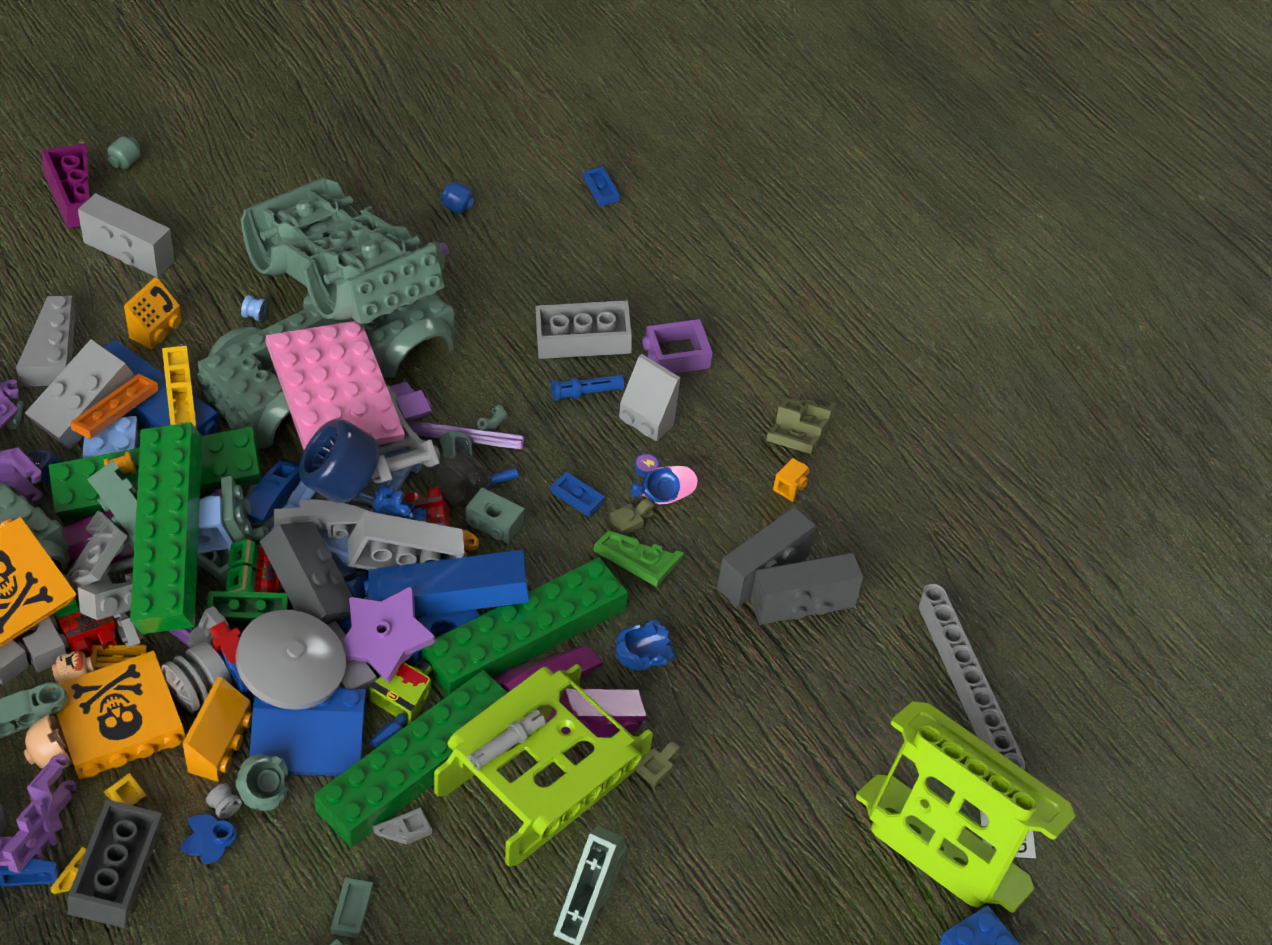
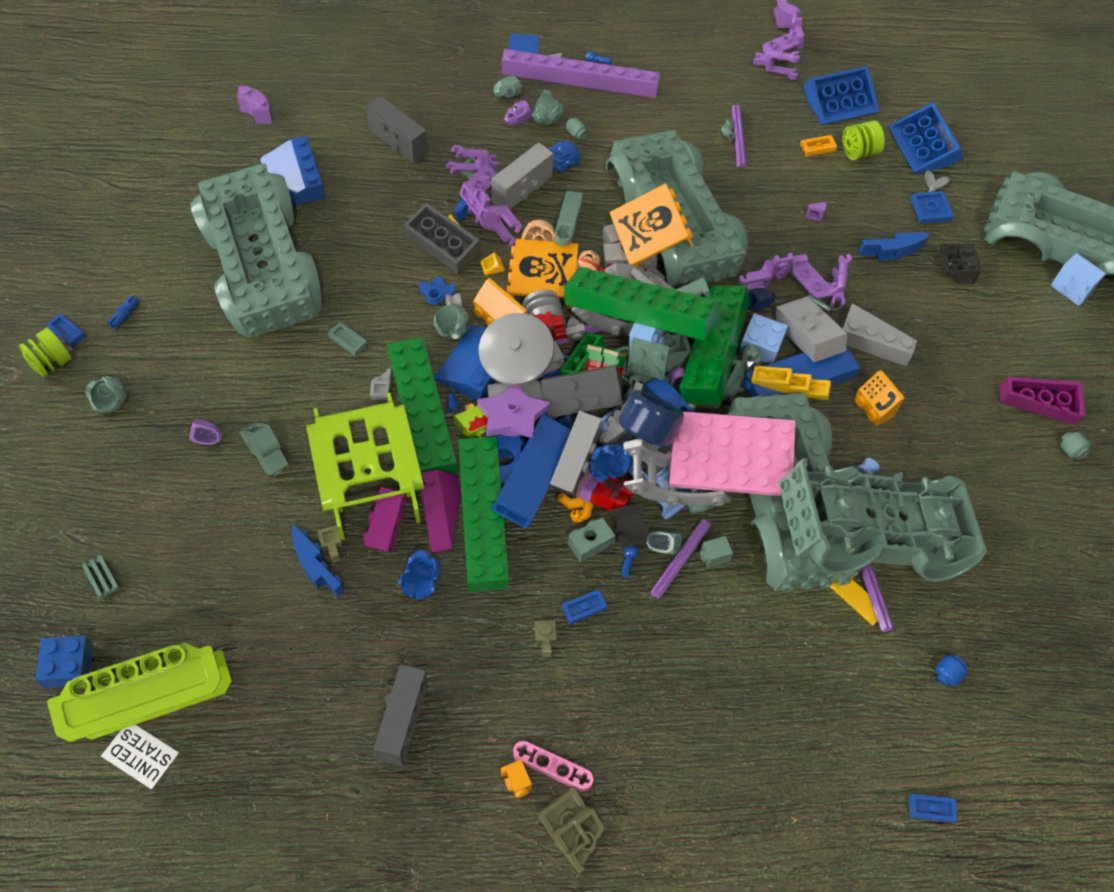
camera: 120 degrees right, 10 degrees up
orange plate [71,374,158,439] -> none
light grey brick [78,193,175,278] -> none
light orange bush [104,451,136,474] -> none
medium lavender brick [390,381,432,422] -> none
light grey pin [468,710,546,771] -> none
sand green arm [477,405,507,430] -> none
light grey brick [535,300,632,359] -> none
blue pin [551,374,624,401] -> none
bright green wing [593,531,684,587] -> none
light grey slope [619,354,680,442] -> none
blue hair [630,466,698,504] -> none
tile [634,454,659,478] -> none
medium lavender window [642,319,713,373] -> none
dark grey brick [717,507,816,607] -> none
light grey beam [919,584,1025,770] -> none
none -> blue slope [291,525,344,598]
none -> bright pink beam [513,741,593,792]
none -> sand green brick [699,536,733,568]

